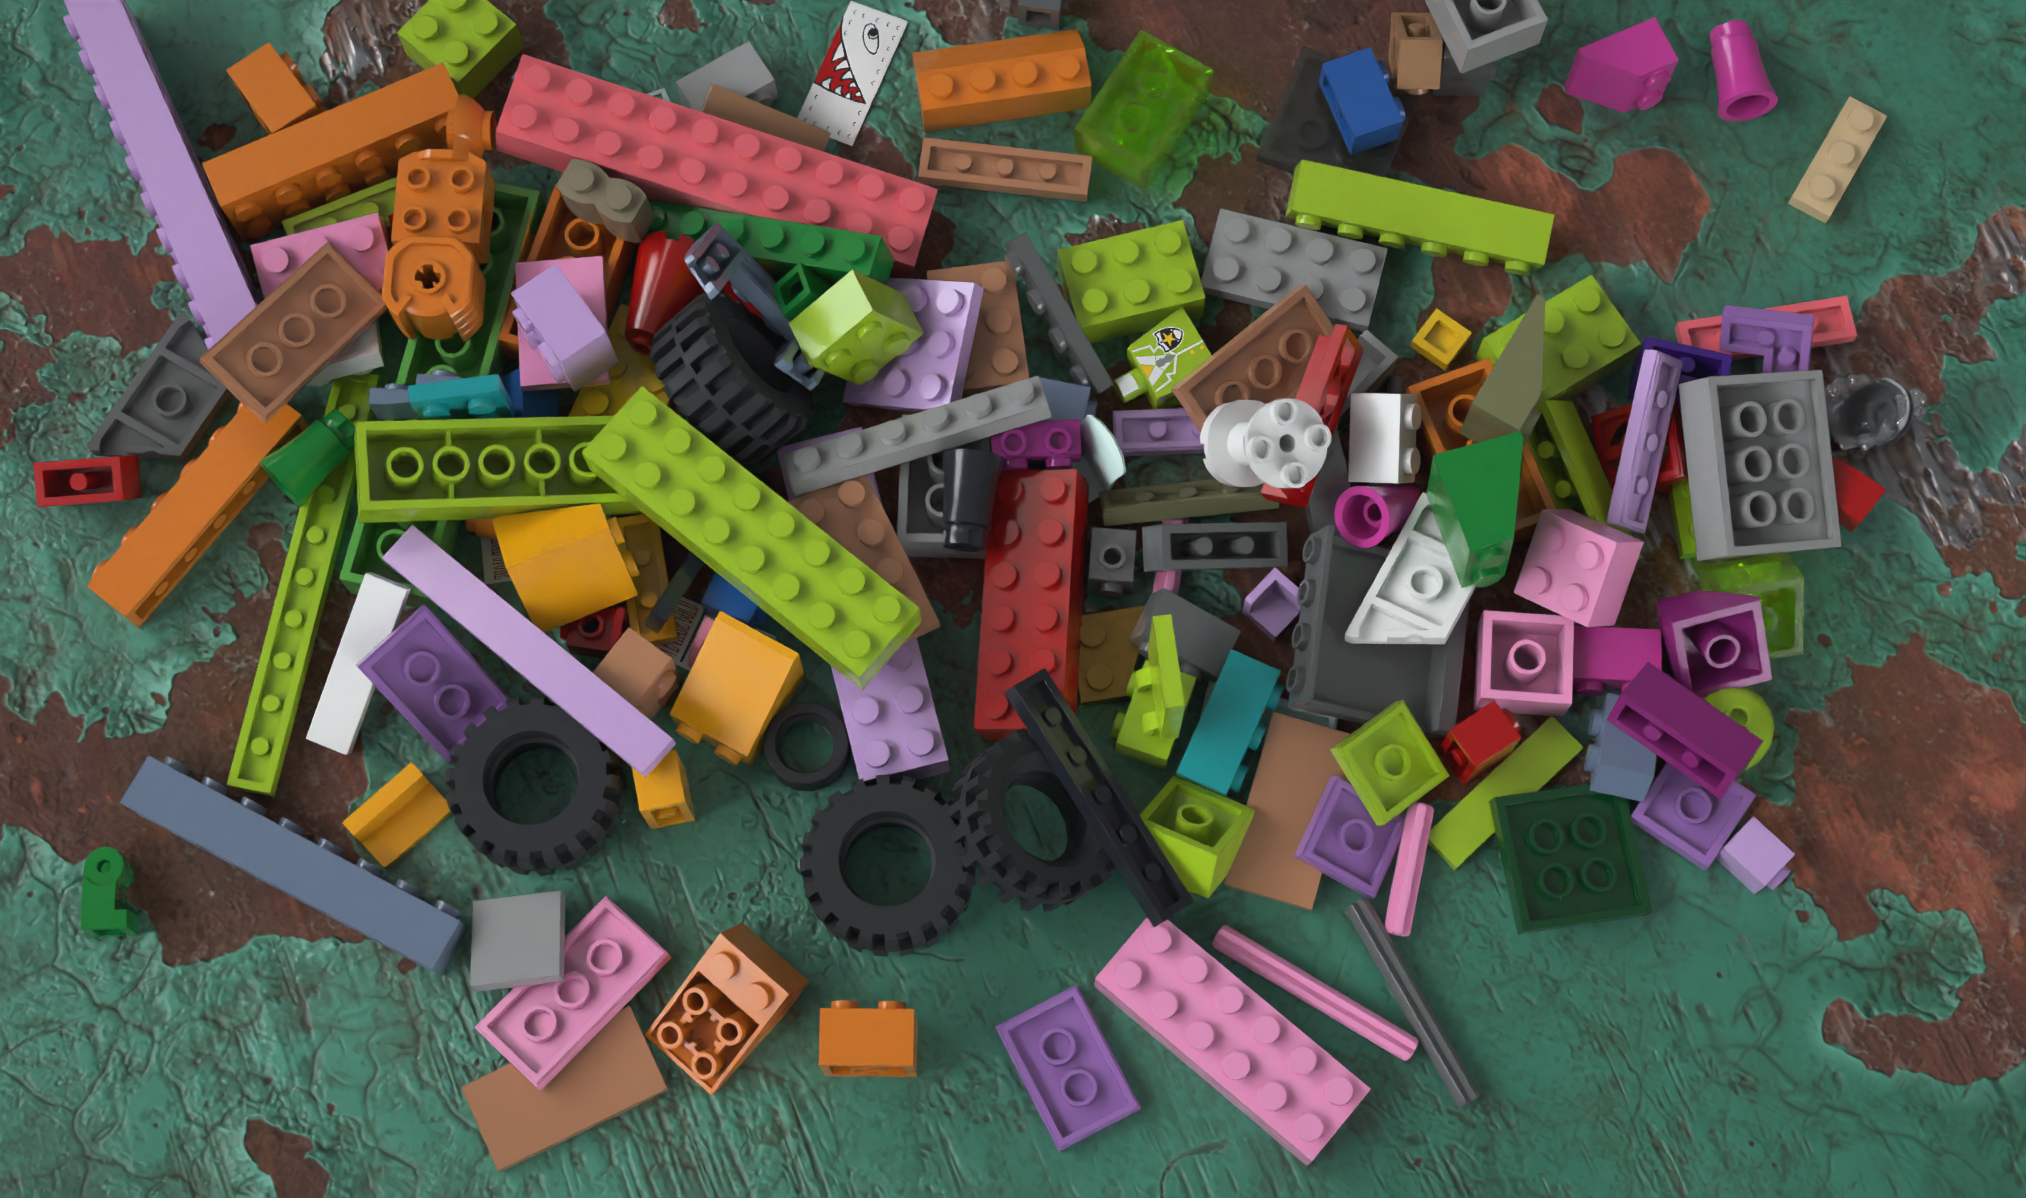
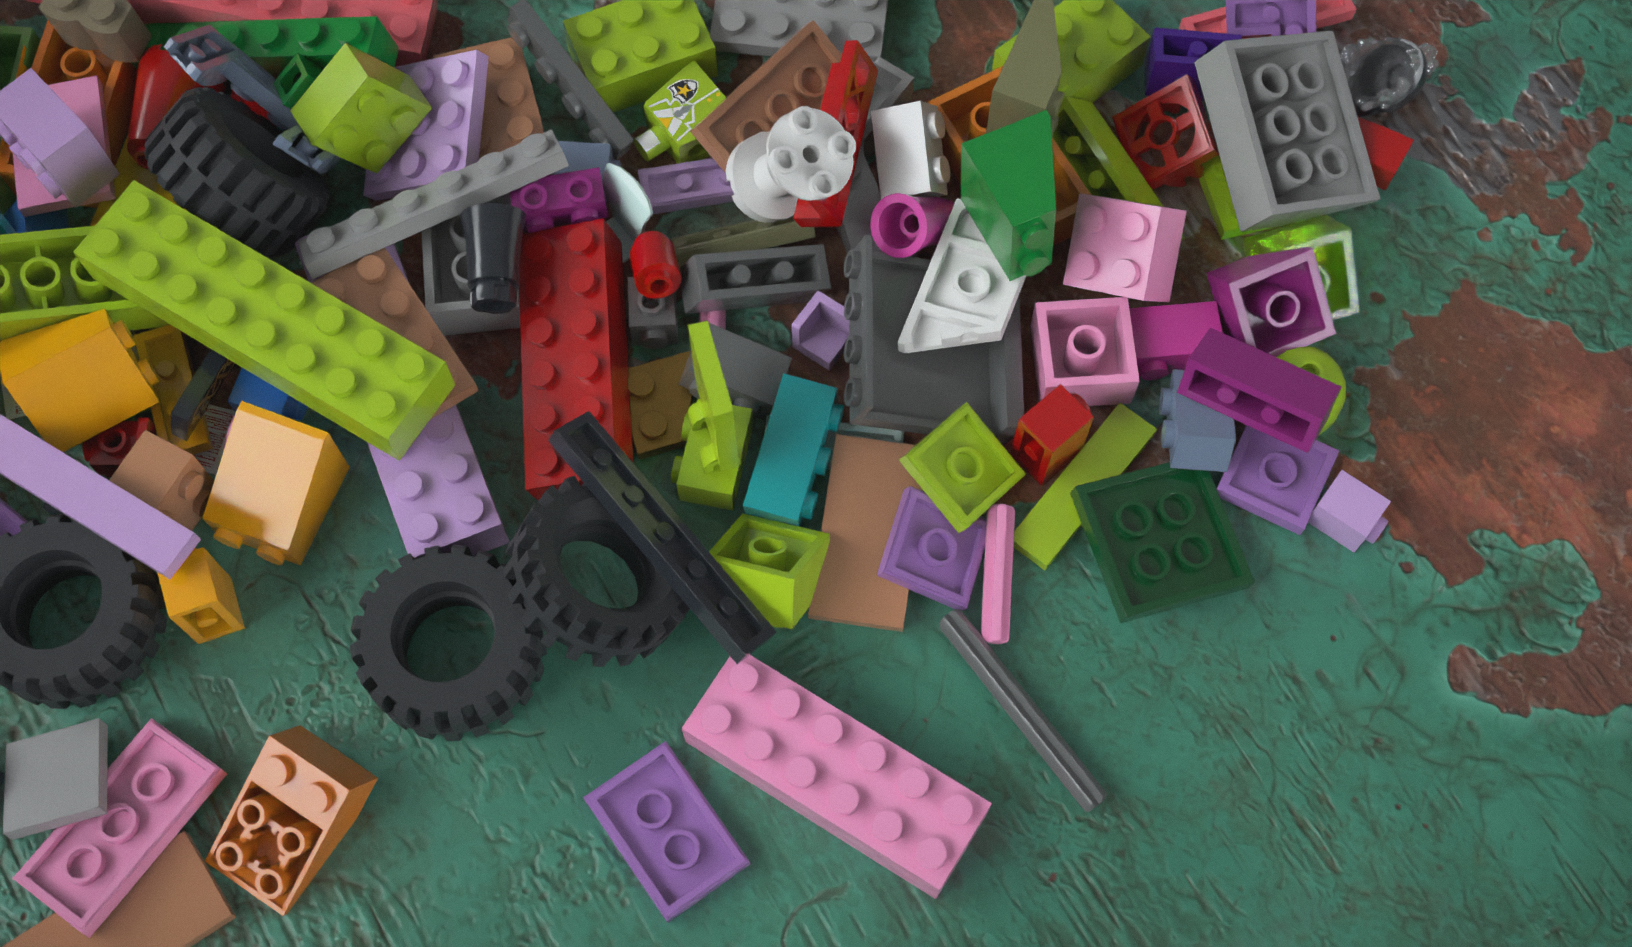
camera: 10 degrees left, 5 degrees down
black tyre [763,702,850,791] -> none
orange brick [819,1000,918,1077] -> none
bright pink axle [1212,925,1419,1061] -> none
yellow plate [1410,308,1472,371] -> none
lavender tile [1606,349,1683,534] -> none
none -> red brick [630,231,681,299]

